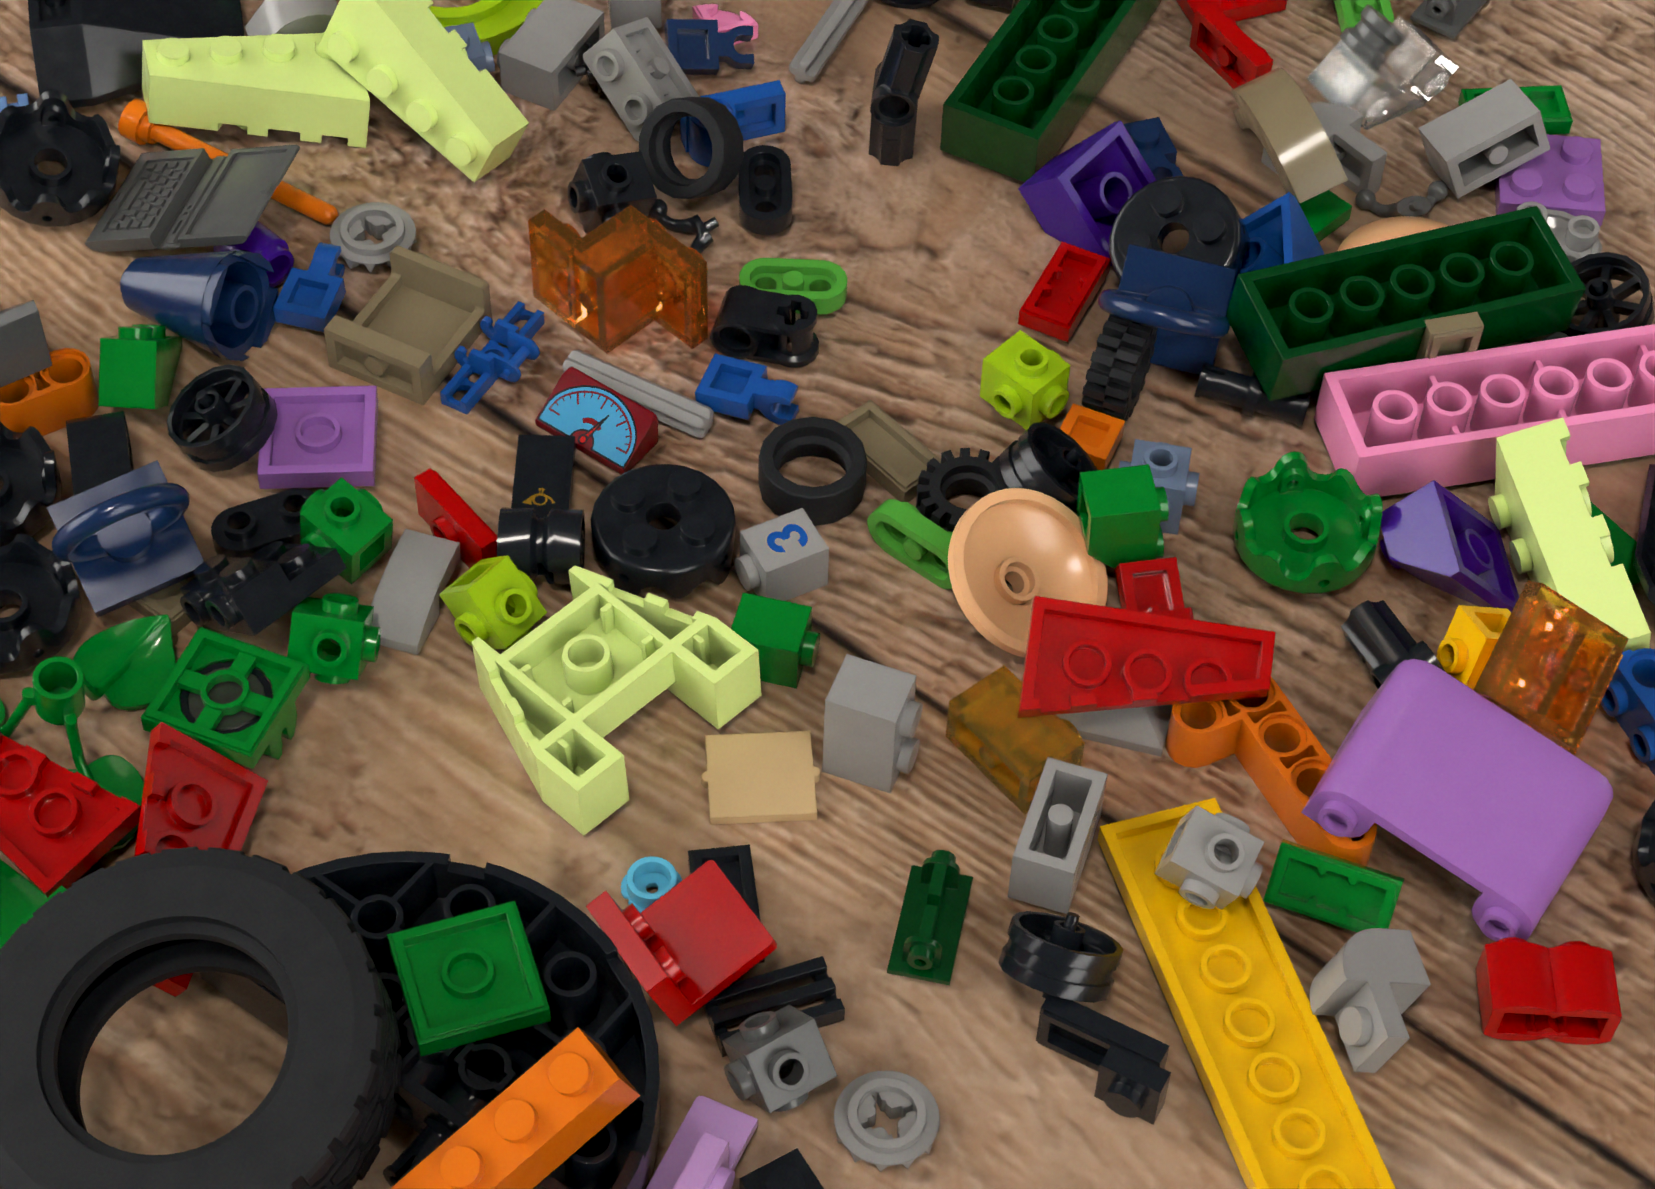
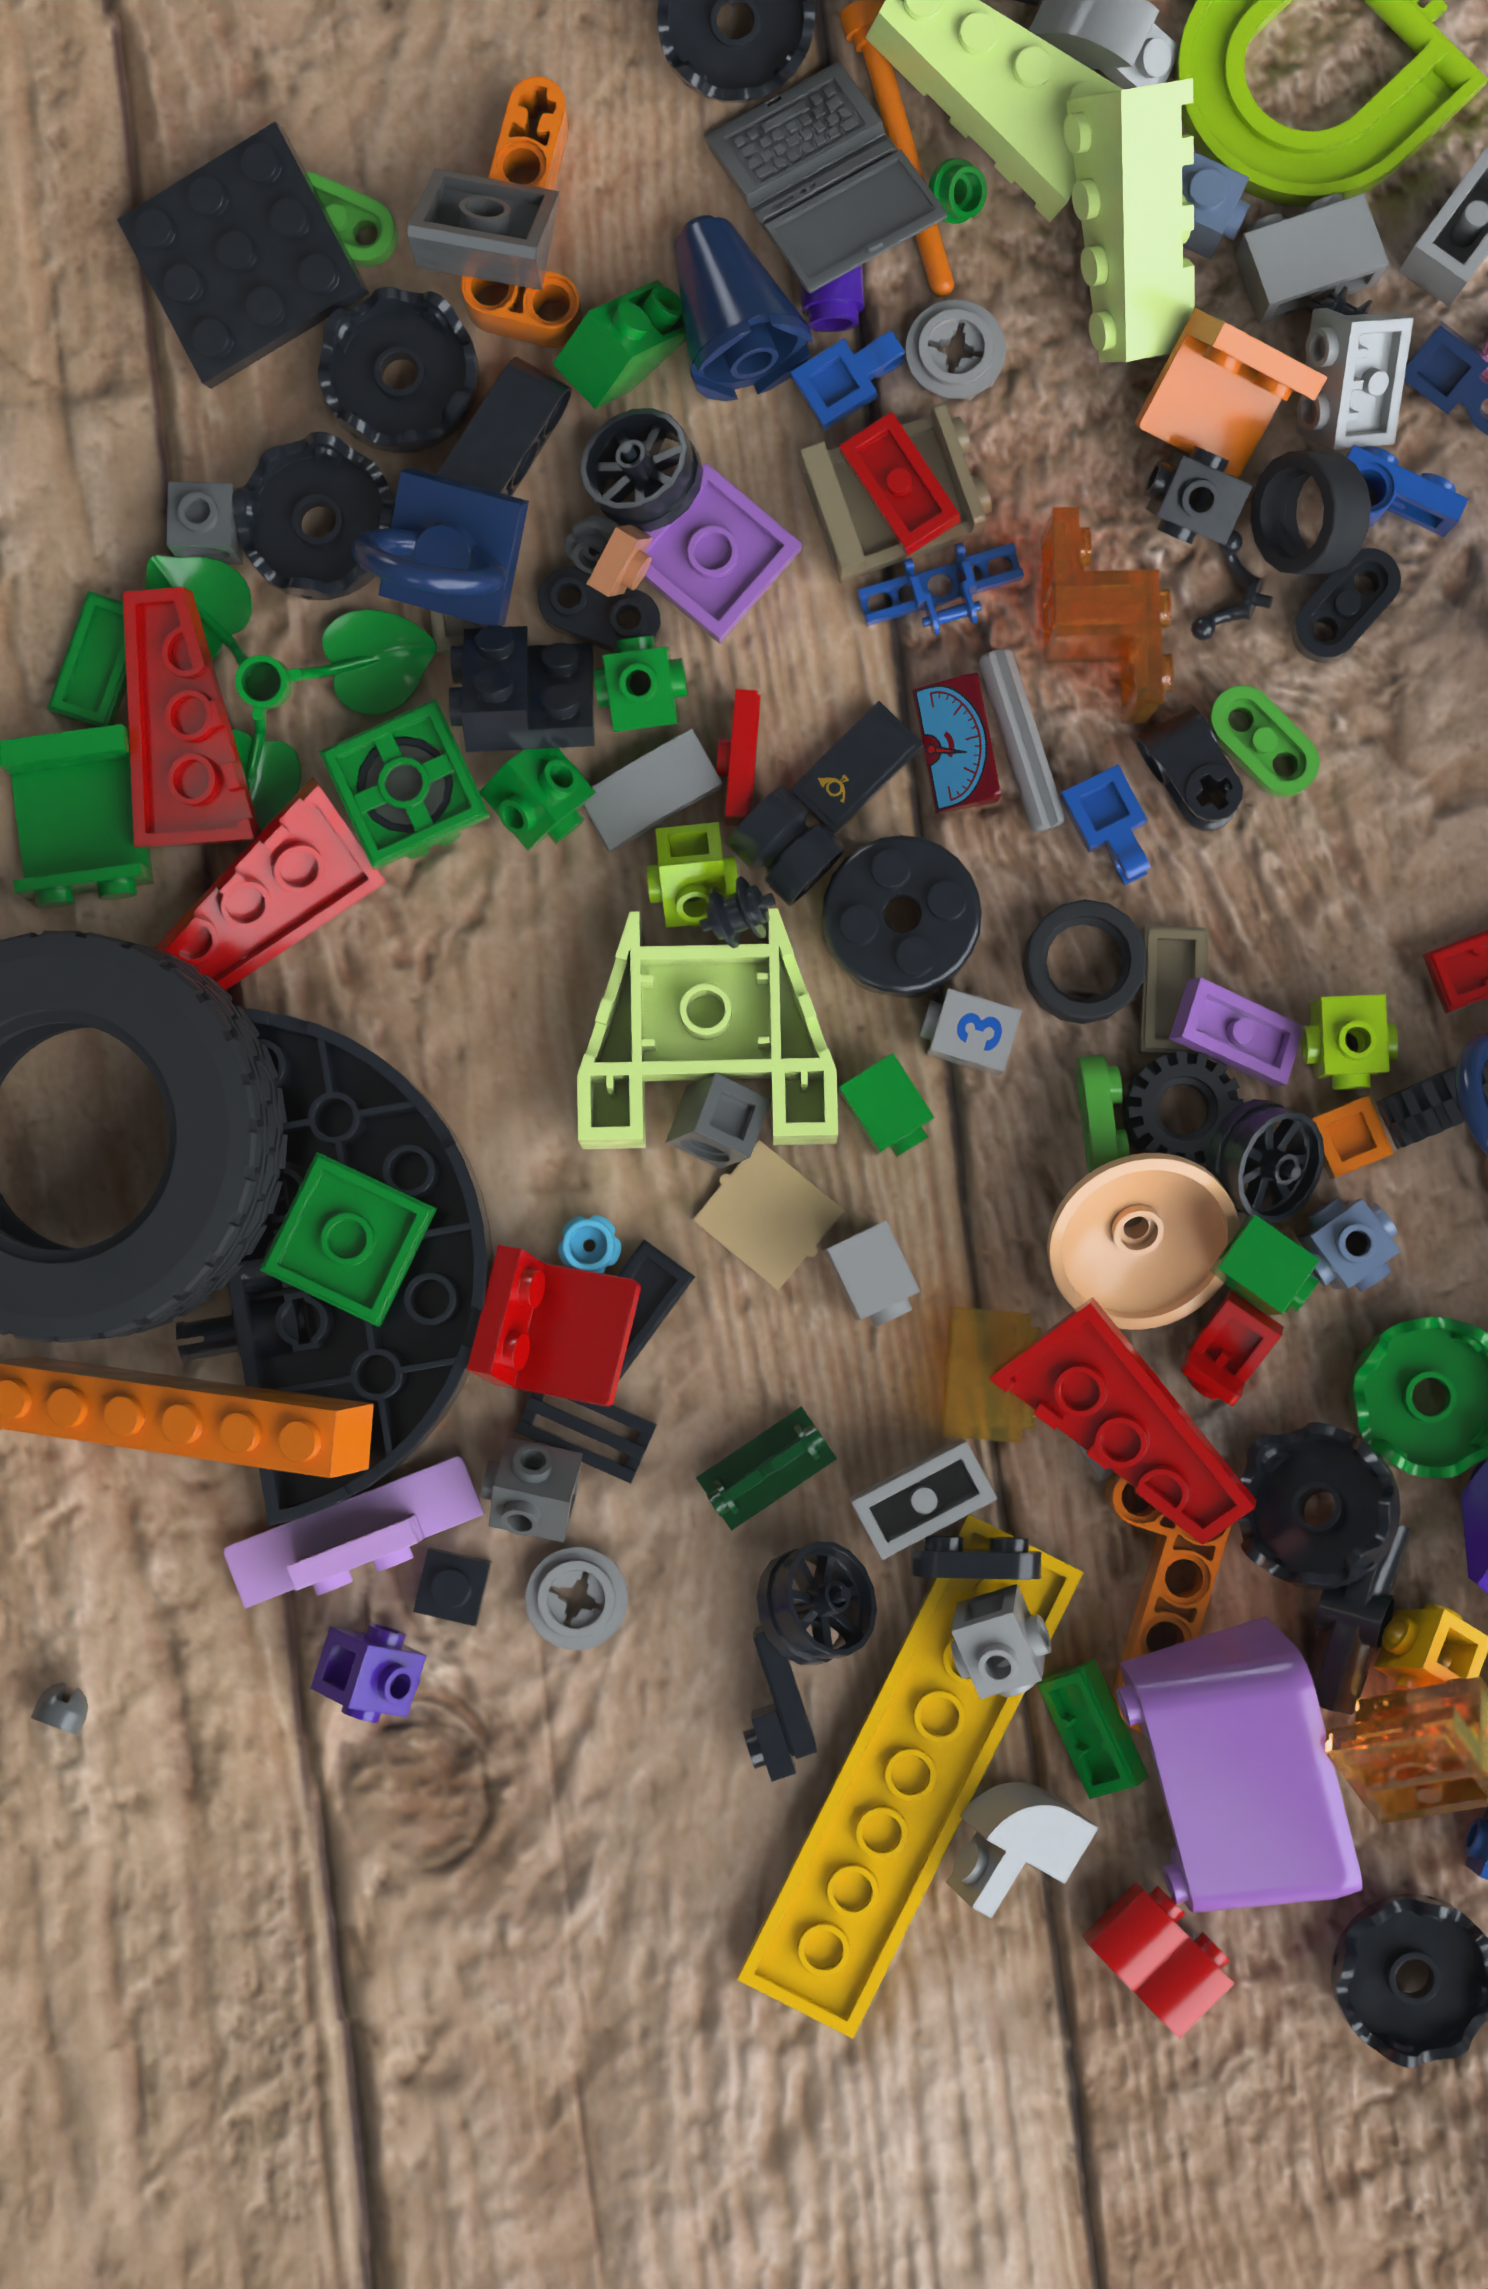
camera: 45 degrees right, 35 degrees up
none -> dark grey plate [564,515,618,574]
none -> nougat plate [586,525,654,597]
none -> dark grey brick [665,1073,771,1169]
none -> black wheel [700,876,776,949]
none -> red plate [839,411,961,556]
none -> black plate [911,1536,1042,1580]
none -> green plate [928,158,987,224]
none -> orange bracket [1135,308,1327,477]
none -> medium lavender plate [1169,977,1303,1087]
none -> black plate [1238,1422,1401,1590]

